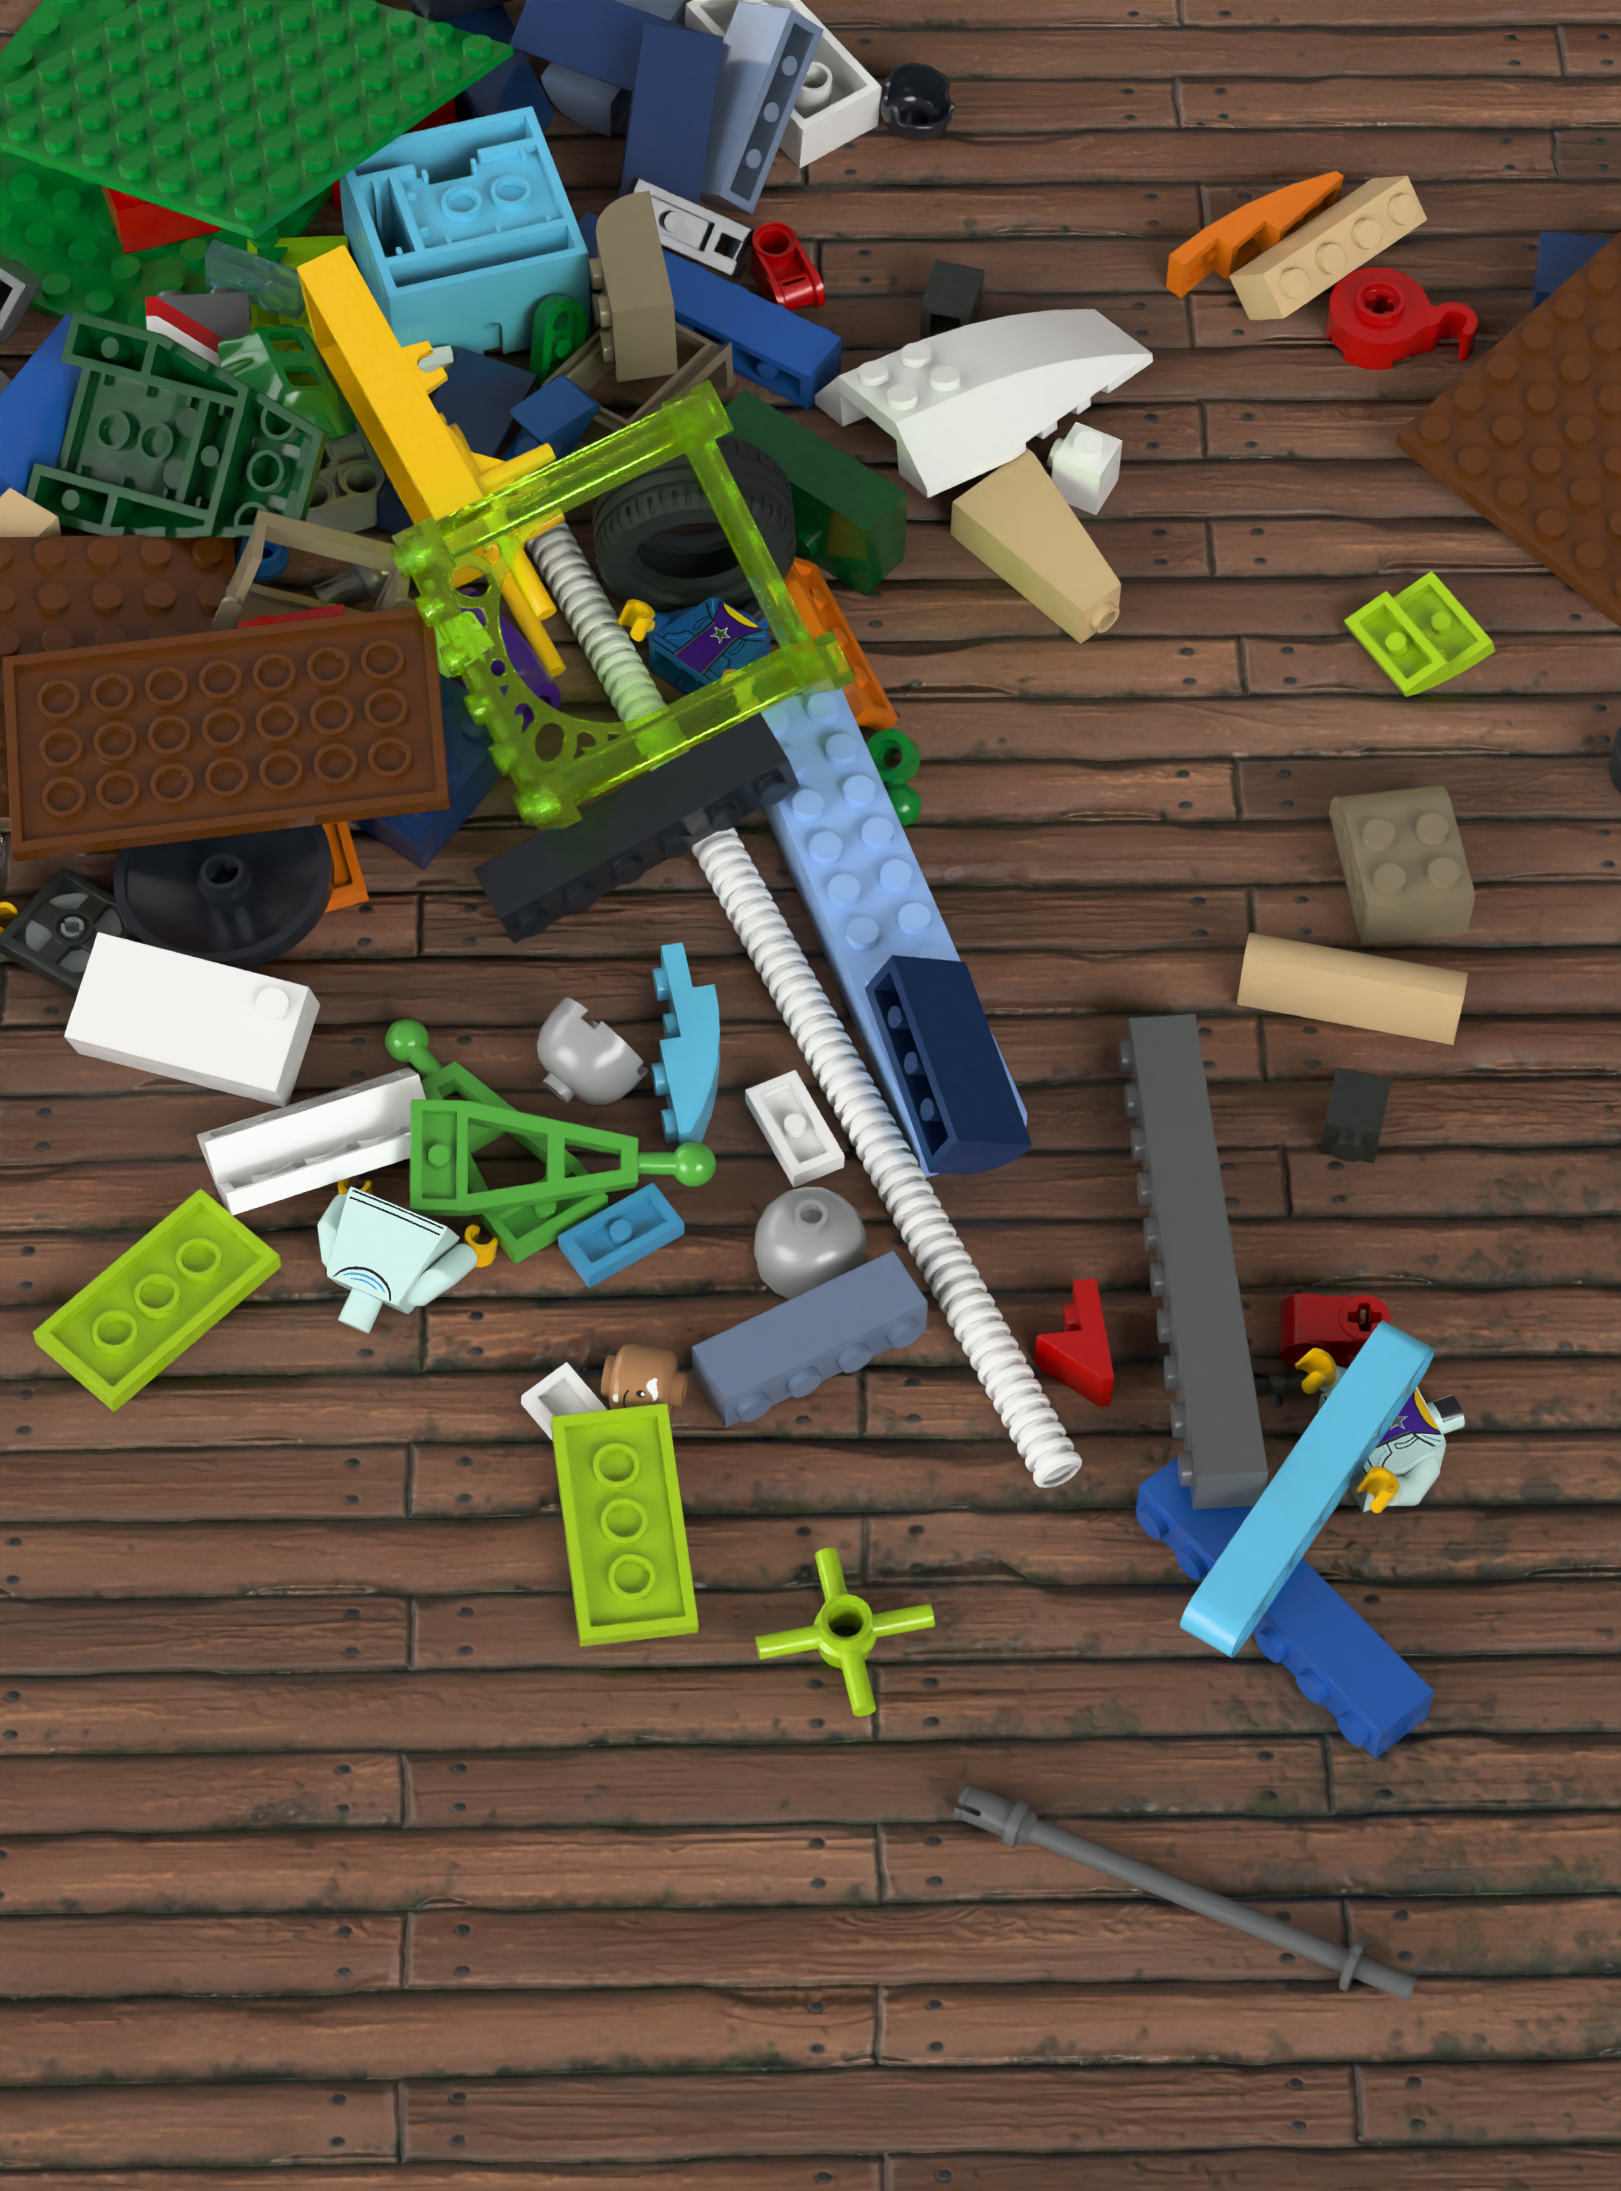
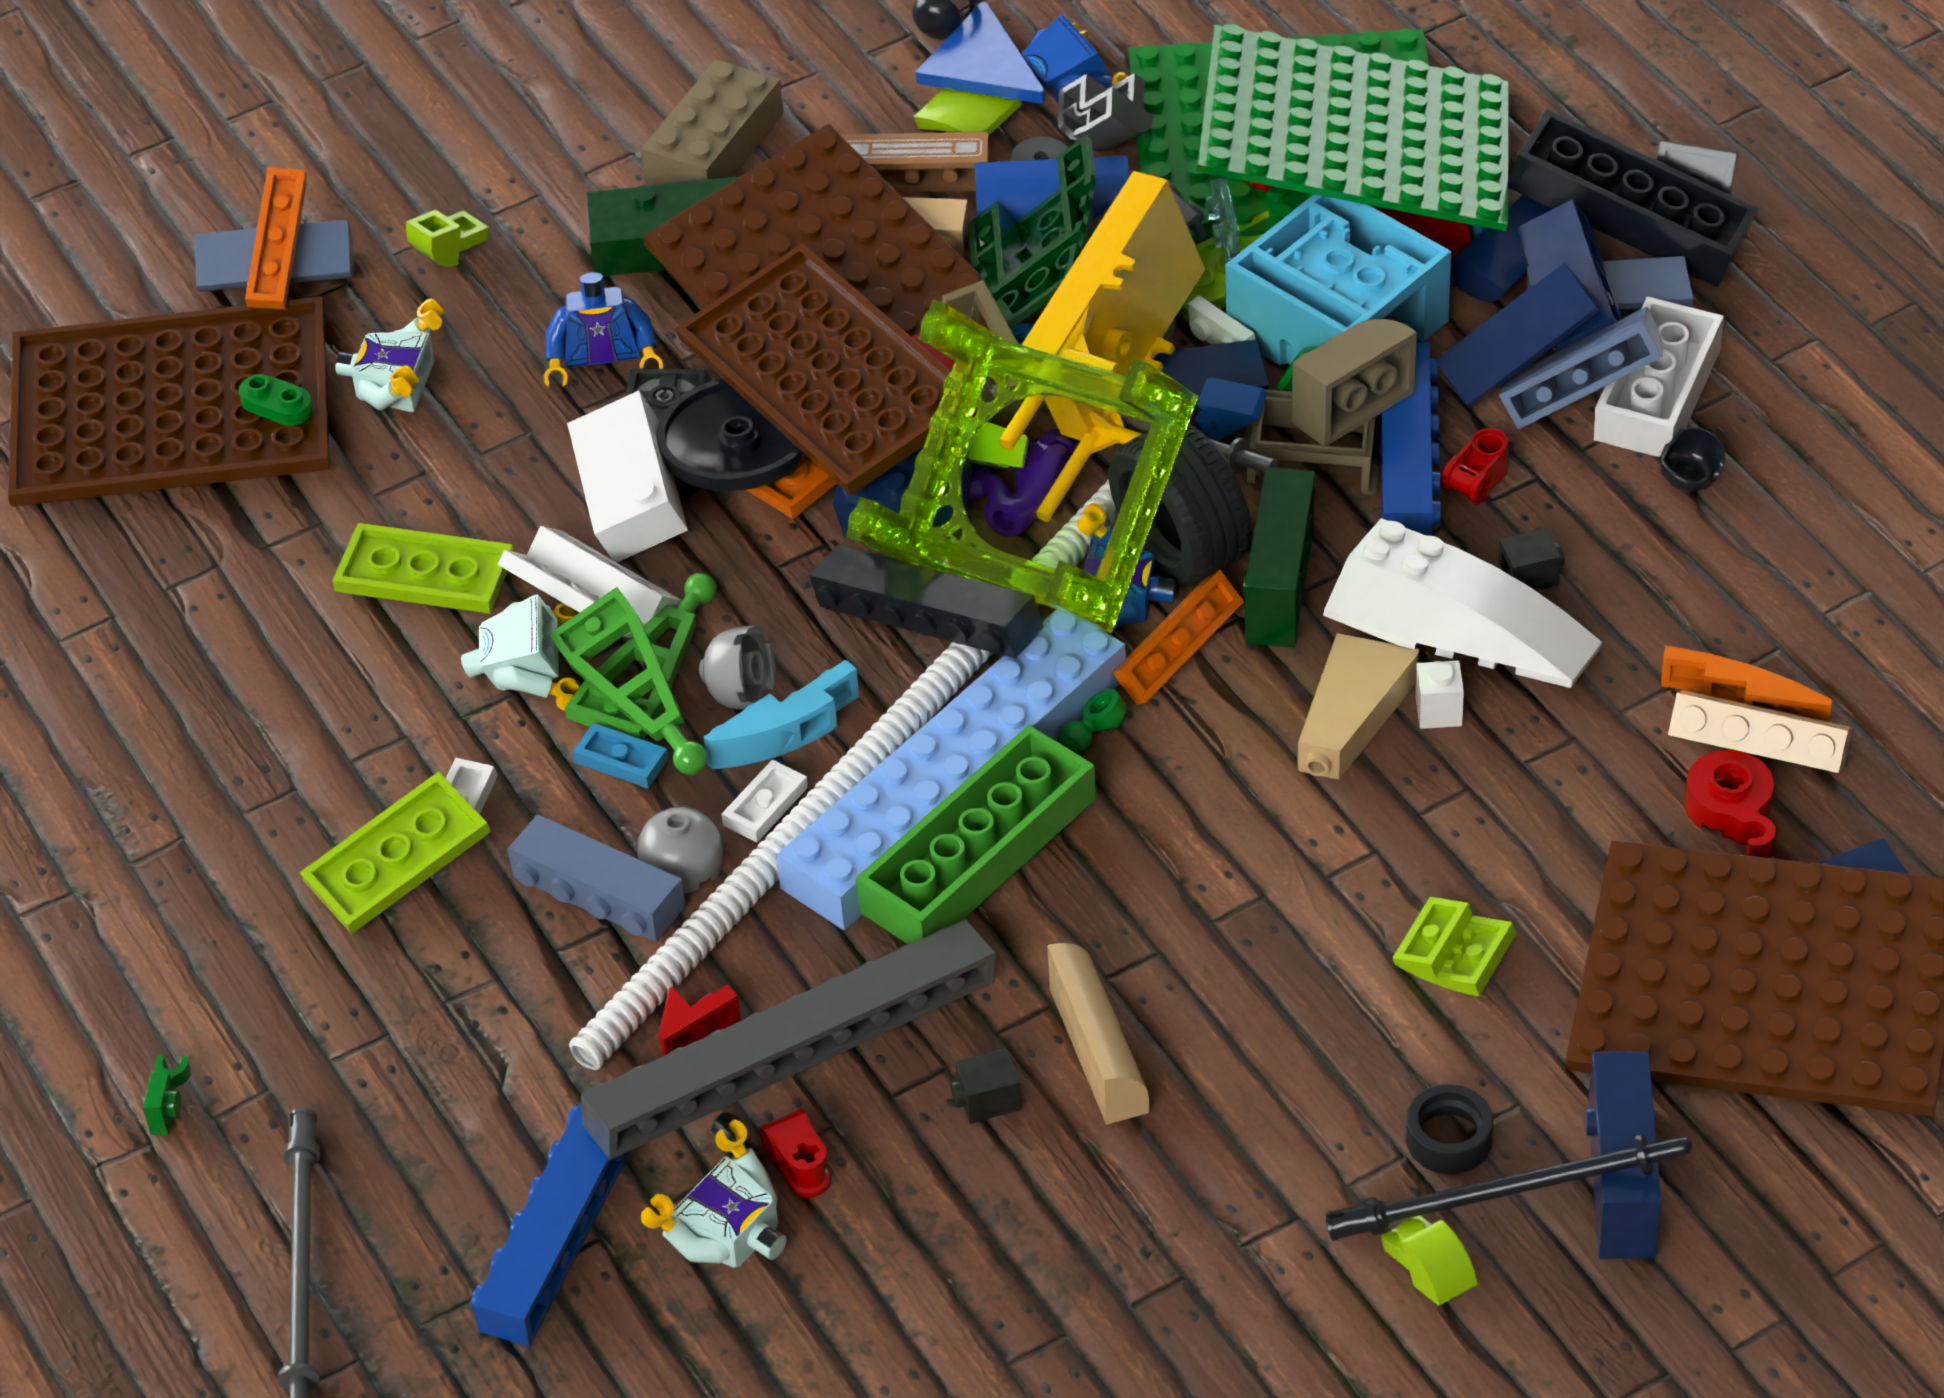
camera: 65 degrees right, 10 degrees down
medium nougat head [601,1343,689,1415] -> none
plate [626,177,755,280] -> none
lime bar [755,1548,935,1717] -> none
dark blue brick [865,955,1032,1175] -> none
medium azure beam [1180,1320,1435,1658] -> none
dark tan brick [1329,785,1476,945] -> none
none -> green plate [143,1055,191,1135]
none -> bright green brick [855,725,1096,944]

